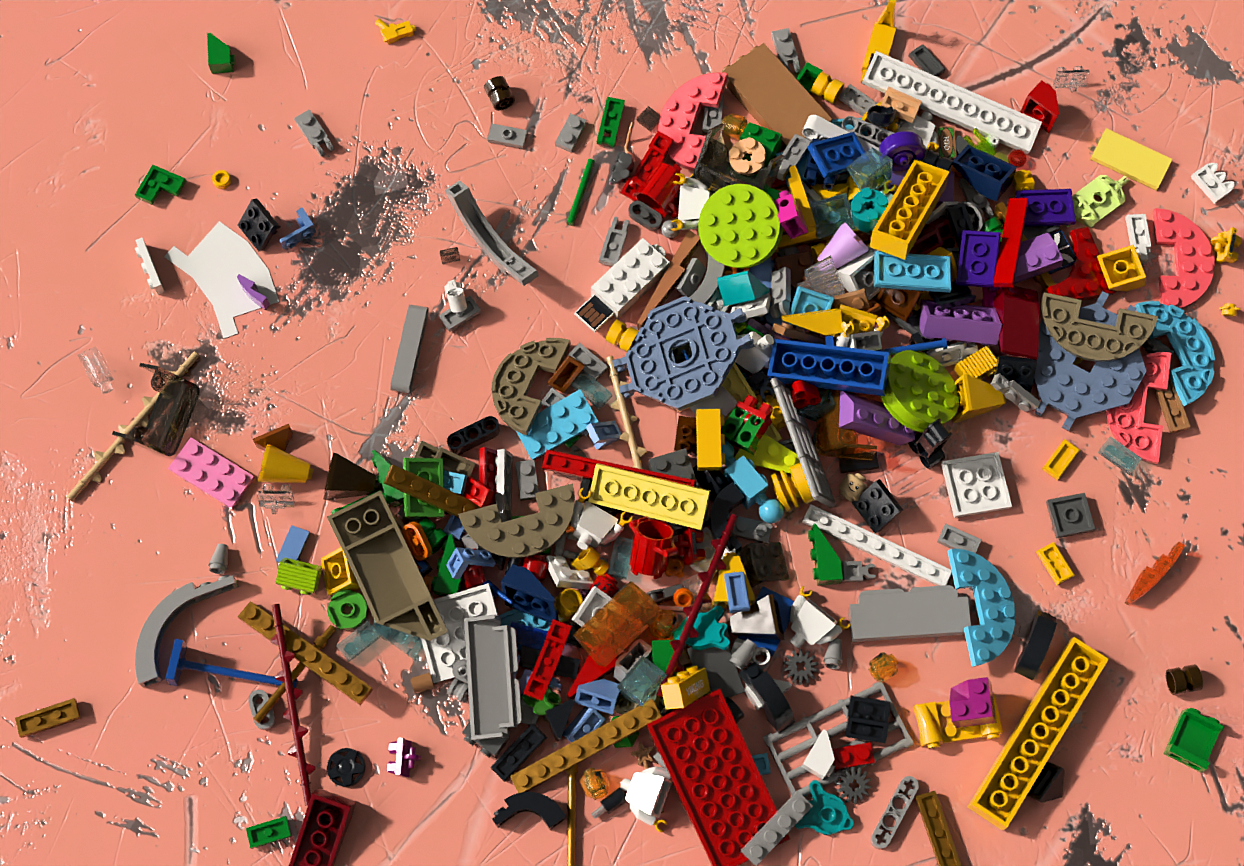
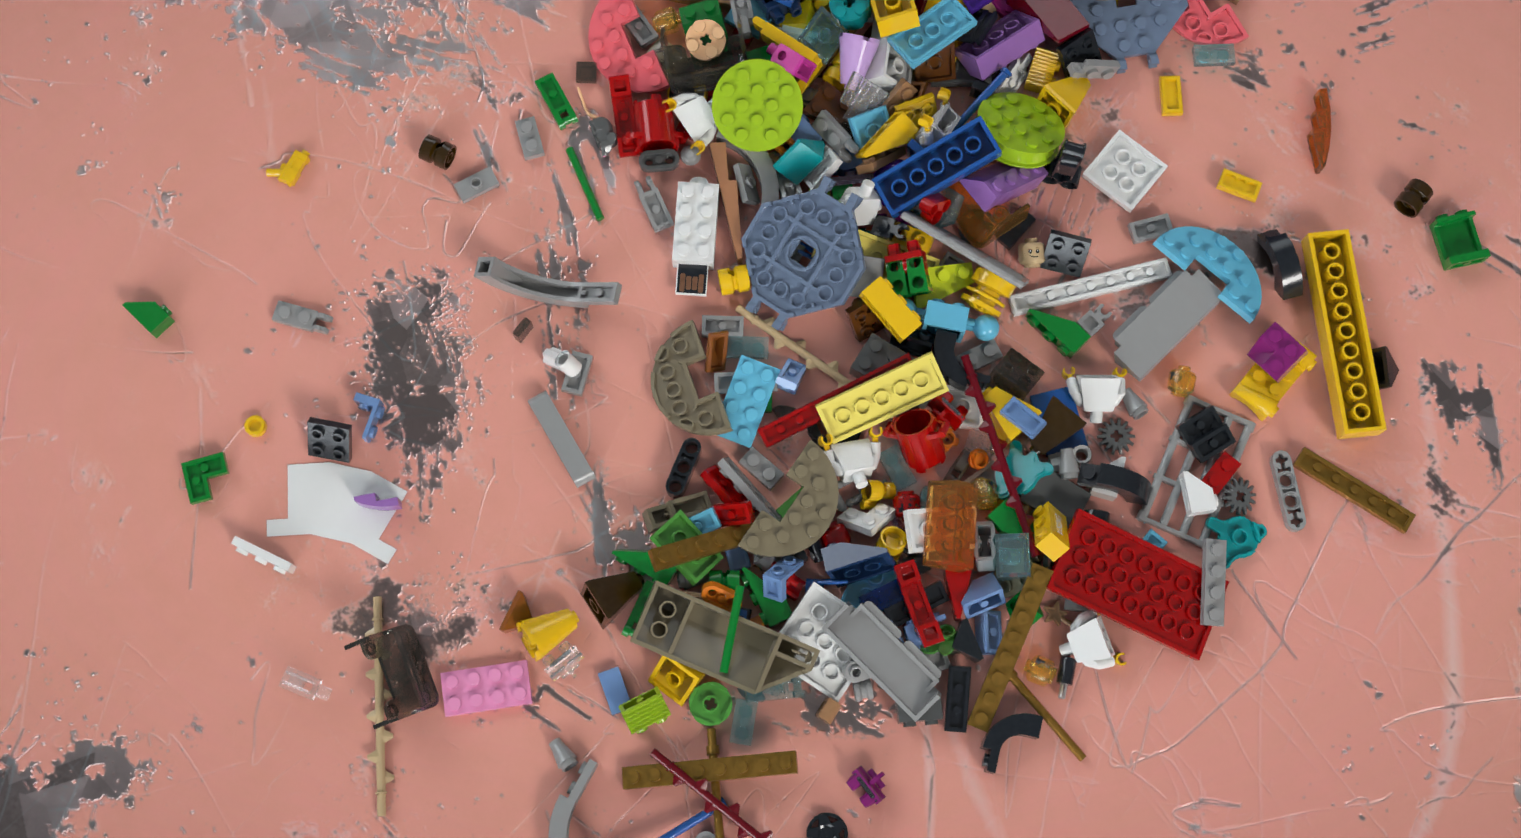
camera: 40 degrees left, 5 degrees up
dark grey plate [1046,493,1095,539] -> none
none -> green bar [719,585,745,673]

